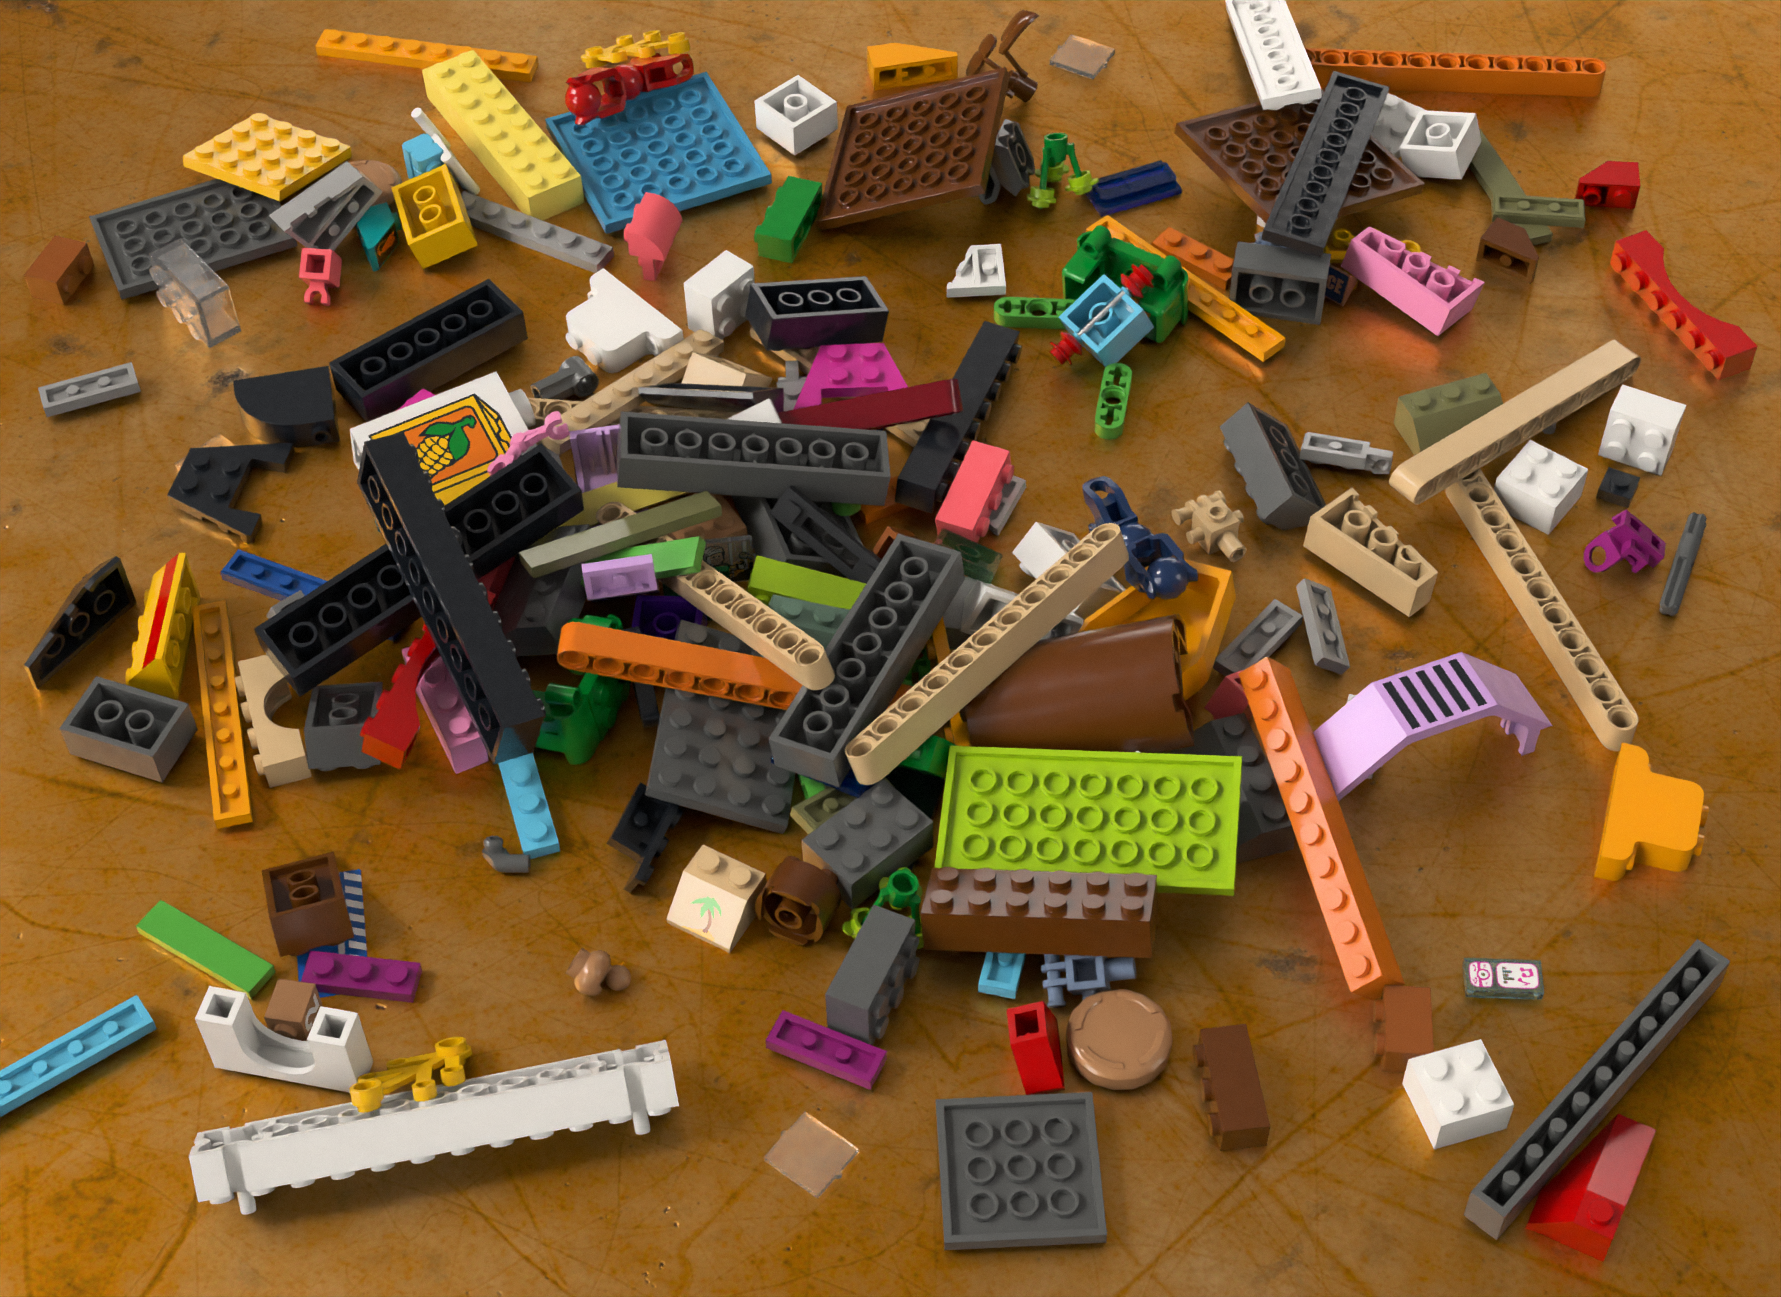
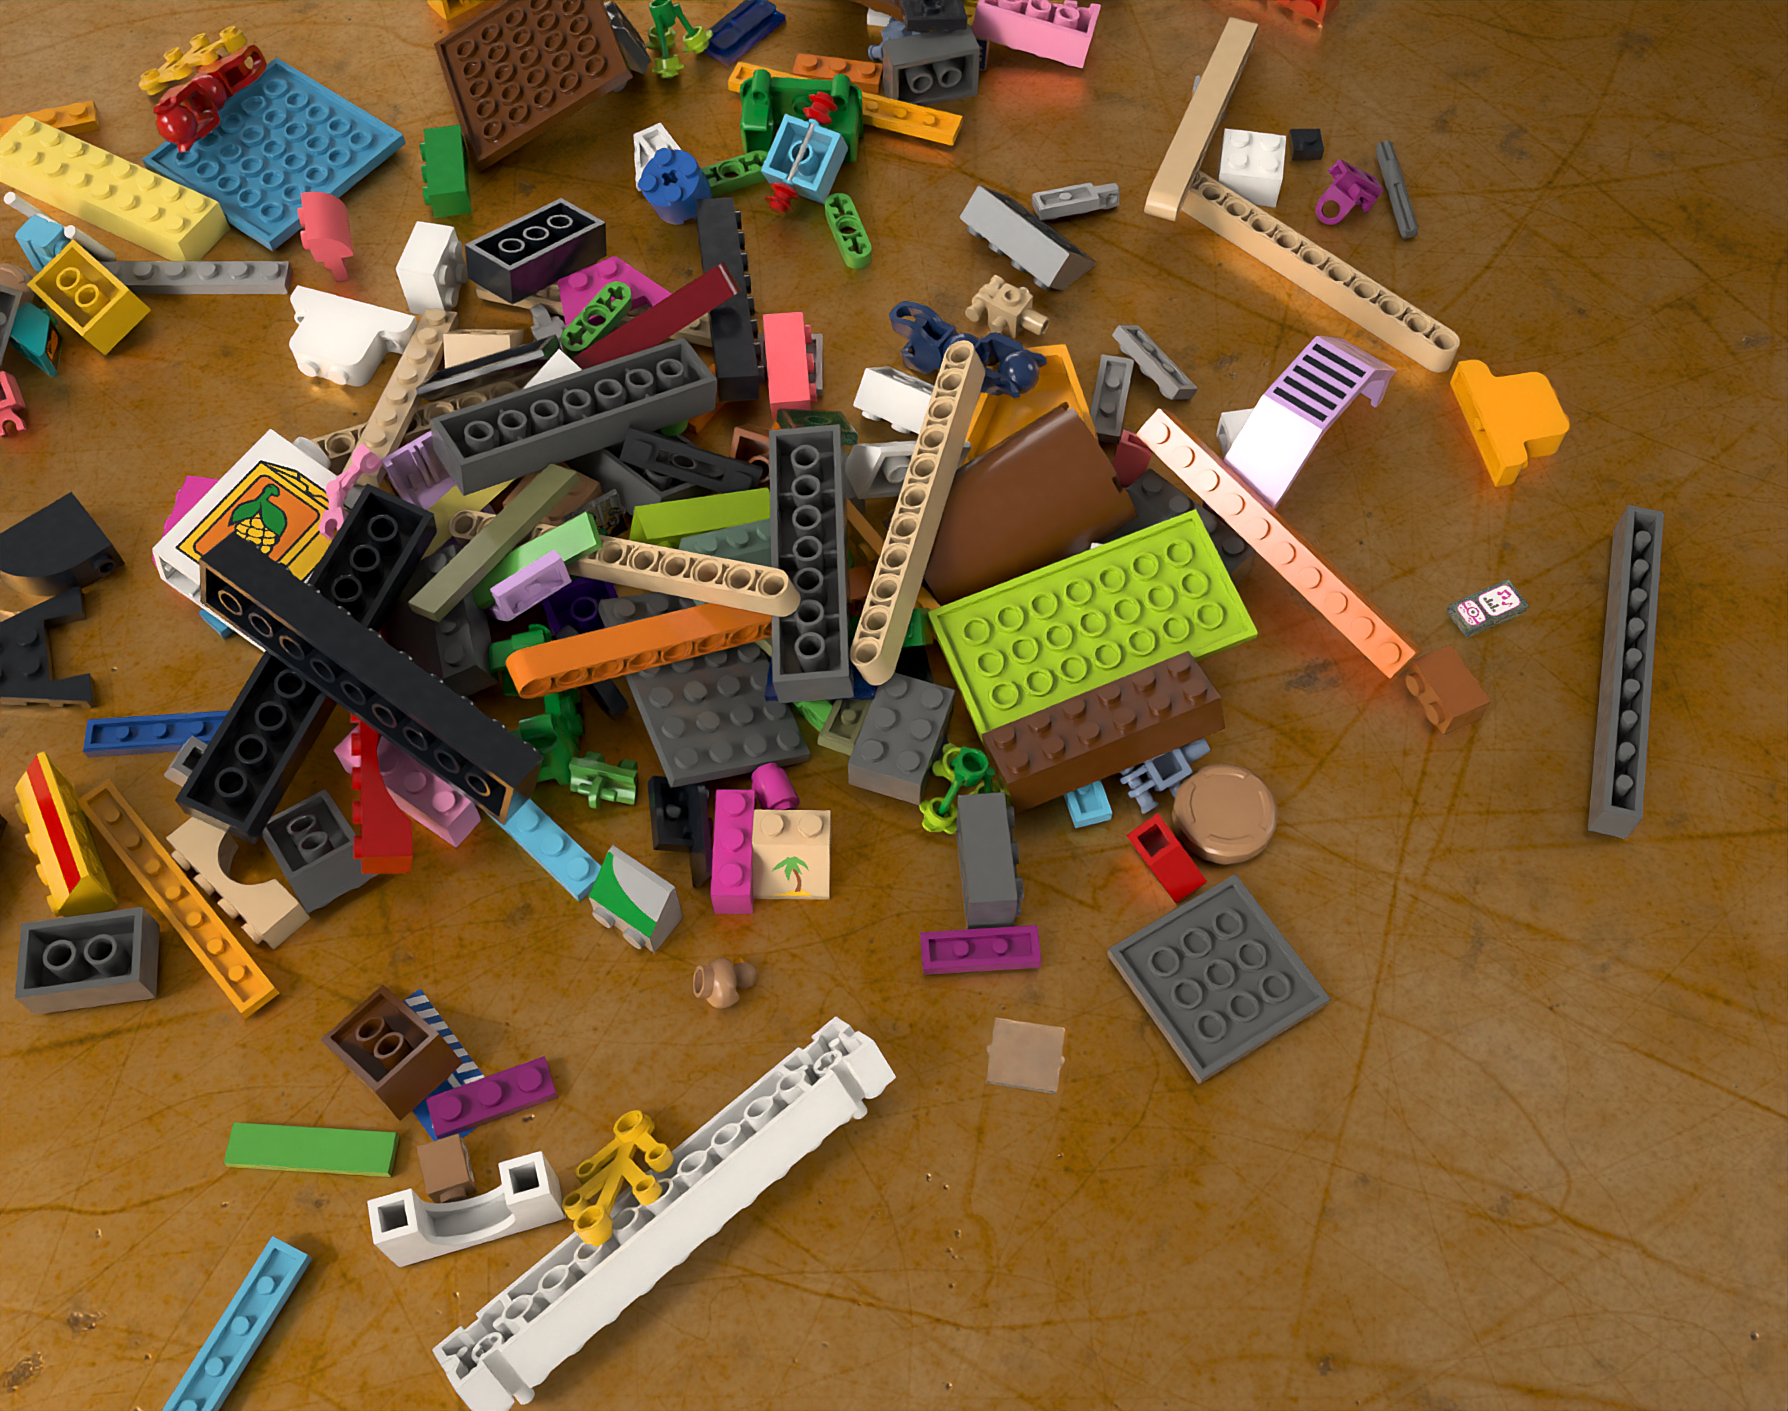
camera: 30 degrees left, 10 degrees up
black brick [329,279,528,422] -> none
dark grey arm [482,836,531,873] -> none
dark grey piece [530,356,599,400] -> none
white brick [755,75,838,155] -> none
reddish brown brick [755,856,841,945] -> none
reddish brown brick [1193,1024,1270,1151] -> none
tan wedge [1303,488,1438,617] -> none
olive slope [1394,373,1503,456] -> none
white brick [1402,1039,1514,1149] -> none
red wedge [1526,1114,1656,1262] -> none
white brick [1598,384,1686,476] -> none
none -> bright green beam [561,281,632,359]
none -> bright green hips [569,751,638,809]
none -> light grey slope [589,845,683,953]
none -> blue brick [639,148,712,225]
none -> dark pink brick [711,790,758,914]
none -> dark pink brick [751,763,800,810]

